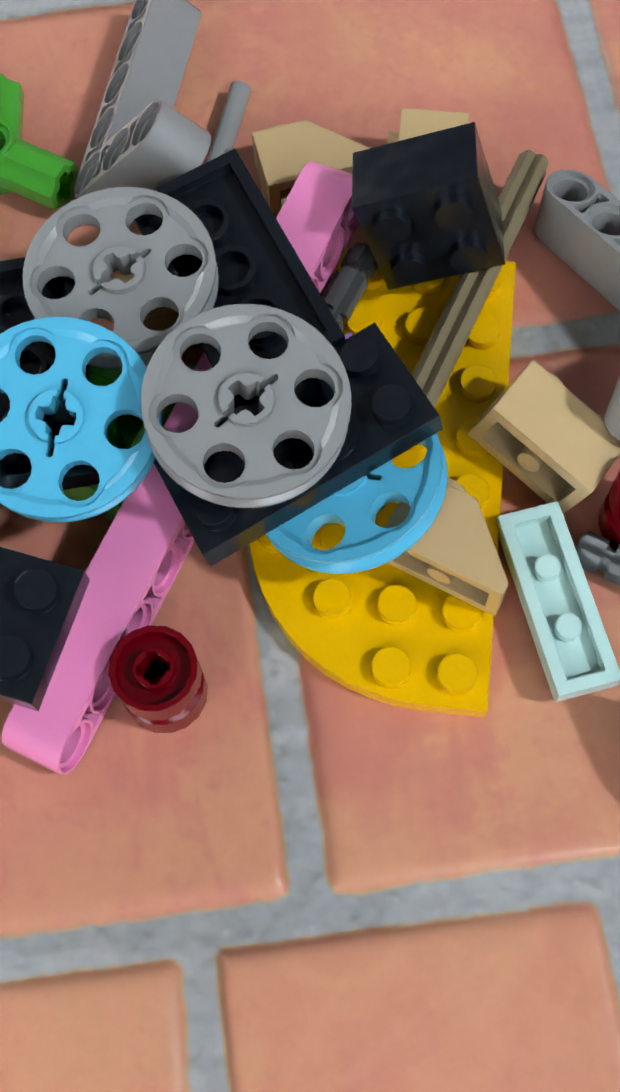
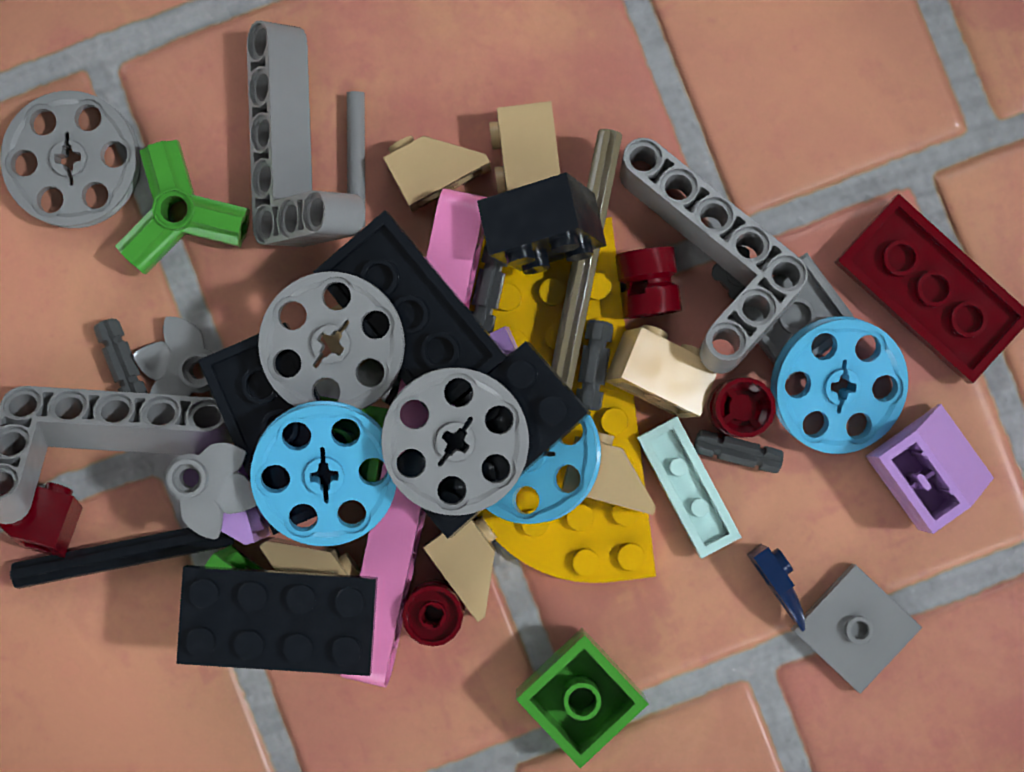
camera: 15 degrees left, 20 degrees up
none -> tan slope [423,516,497,622]
none -> bright green brick [516,628,649,768]
none -> dark grey axle [576,320,614,411]
none -> dark red wheel [615,246,682,319]

